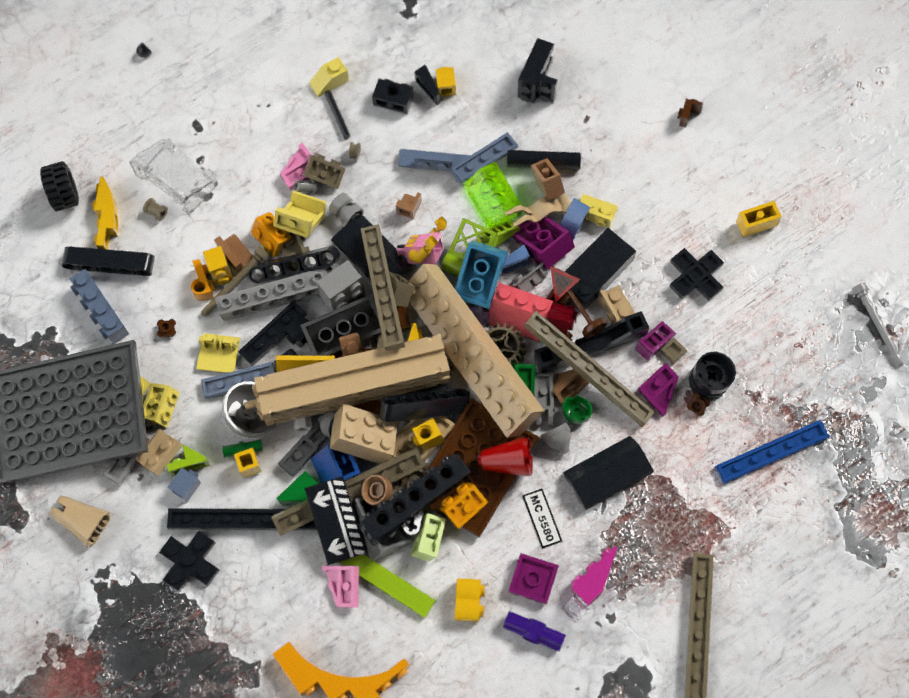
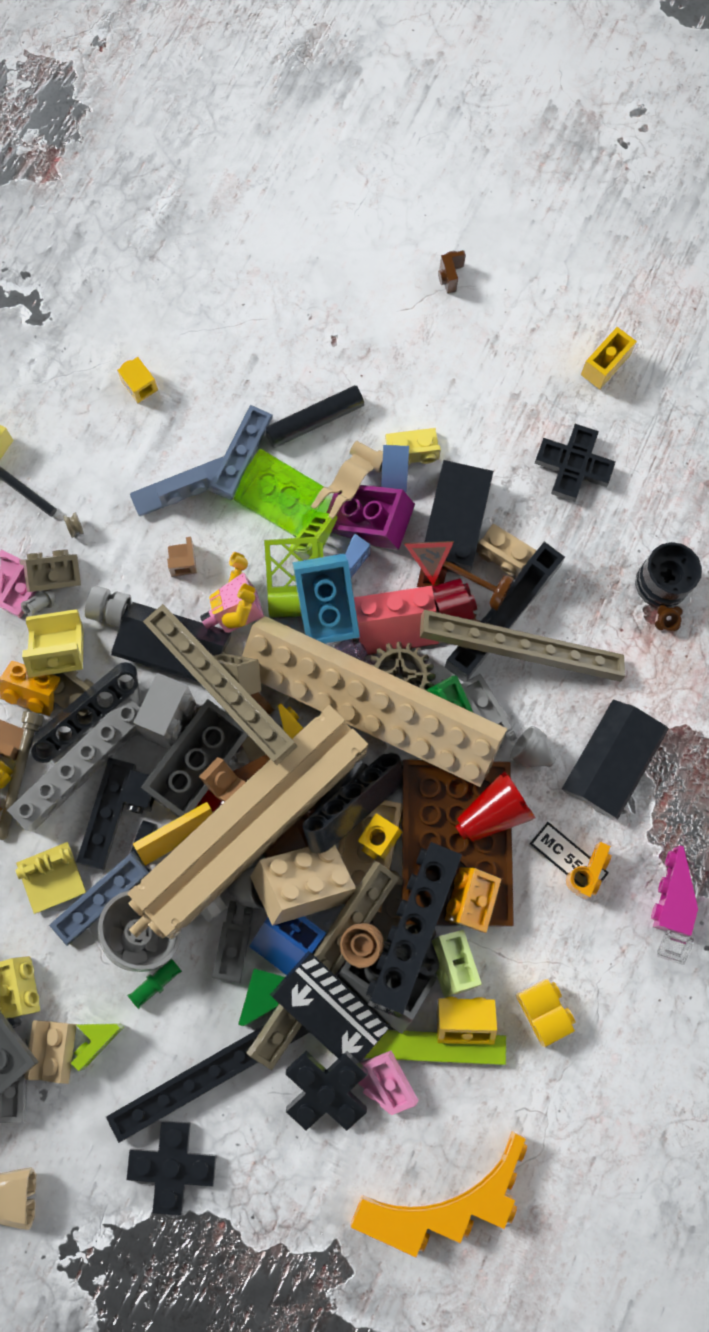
camera: 35 degrees left, 5 degrees up
sand blue brick [168,468,201,502] -> none
yellow brick [234,448,262,478] -> none
black brick [372,78,414,114] -> none
black slope [415,65,440,105] -> none
dark purple piece [502,611,566,652] -> none
magenta plate [508,553,559,605] -> none
light grey hinge [510,262,548,292] -> none
black brick [517,38,558,103] -> none
medium nougat brick [531,158,565,200] -> none
medium nougat slope [552,369,589,406] -> none
green hair [562,395,592,424] -> none
magenta slope [635,321,677,361] -> none
magenta wing [637,363,679,417] -> none
dark tan tile [660,337,687,365] -> none
none -> black plate [286,1050,367,1131]
none -> yellow brick [436,996,497,1044]
none -> light orange plate [566,842,612,899]

